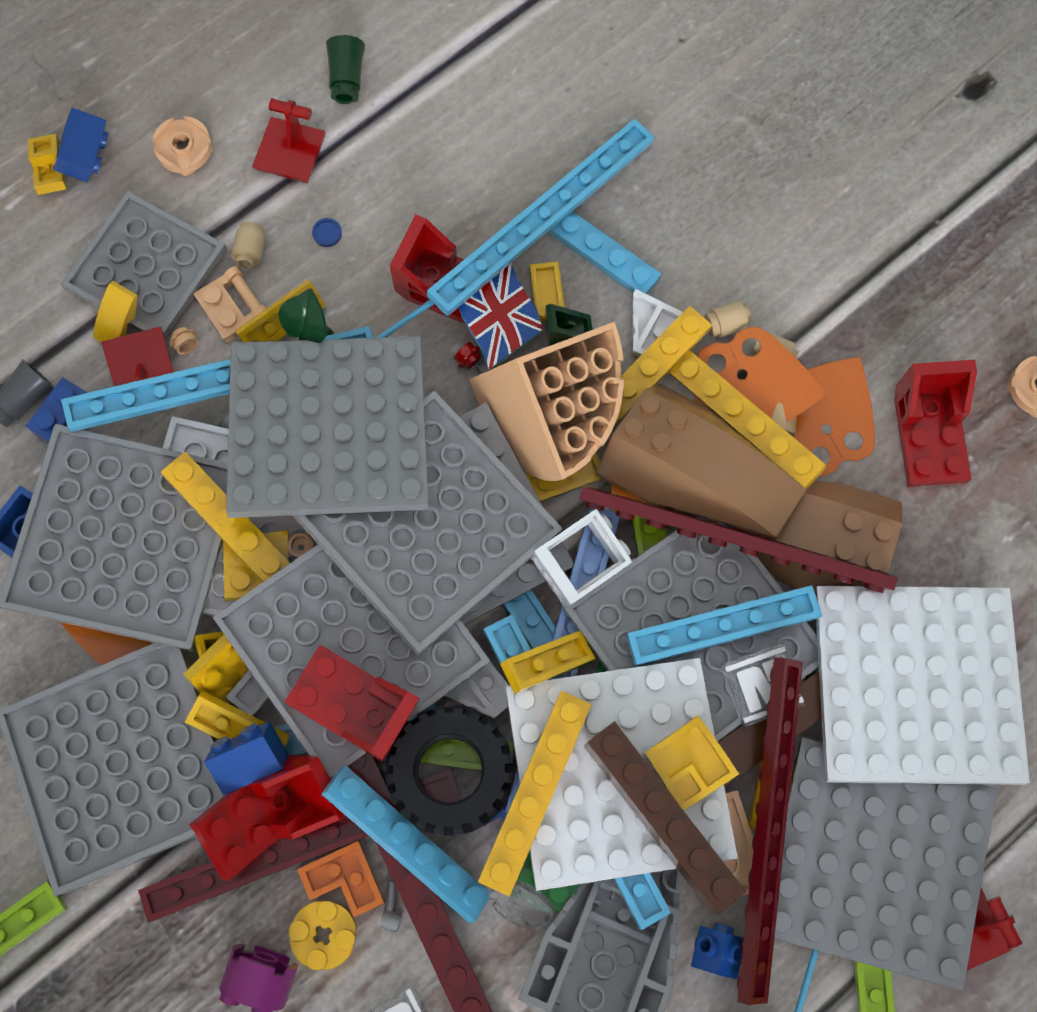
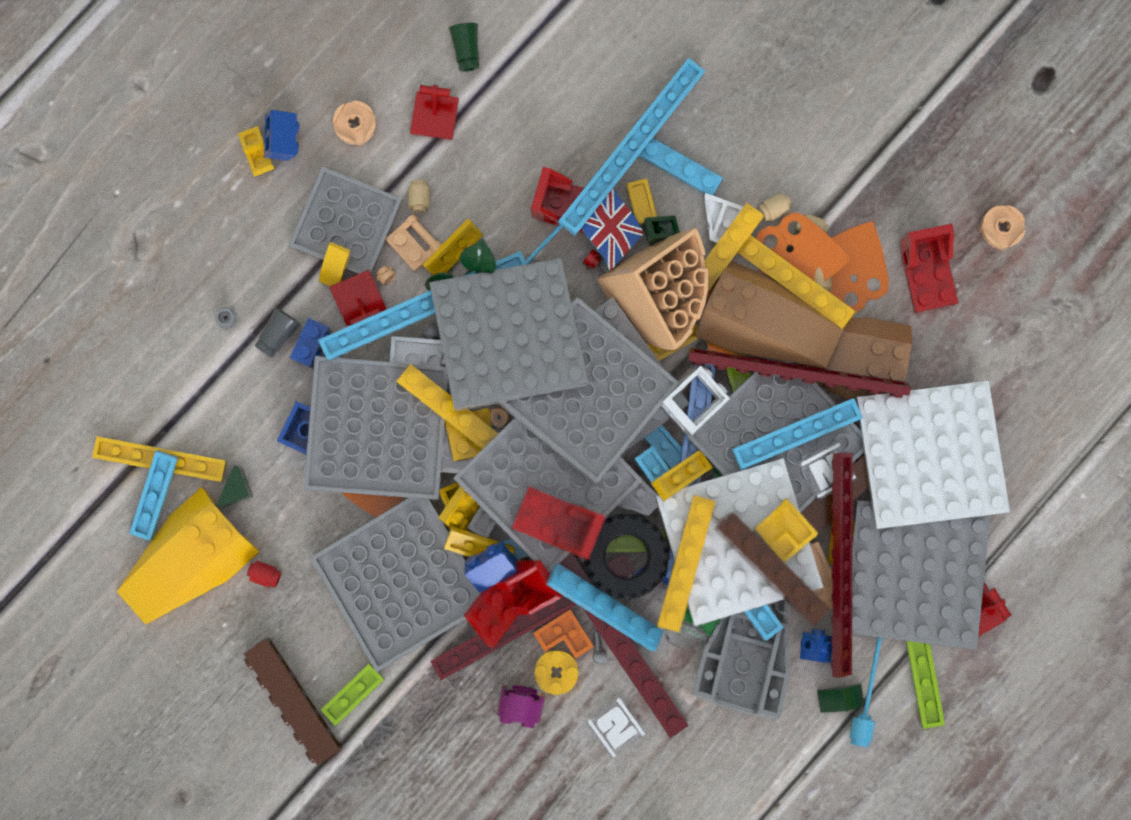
camera: 10 degrees left, 10 degrees up
blue piece [312,218,342,247] -> none

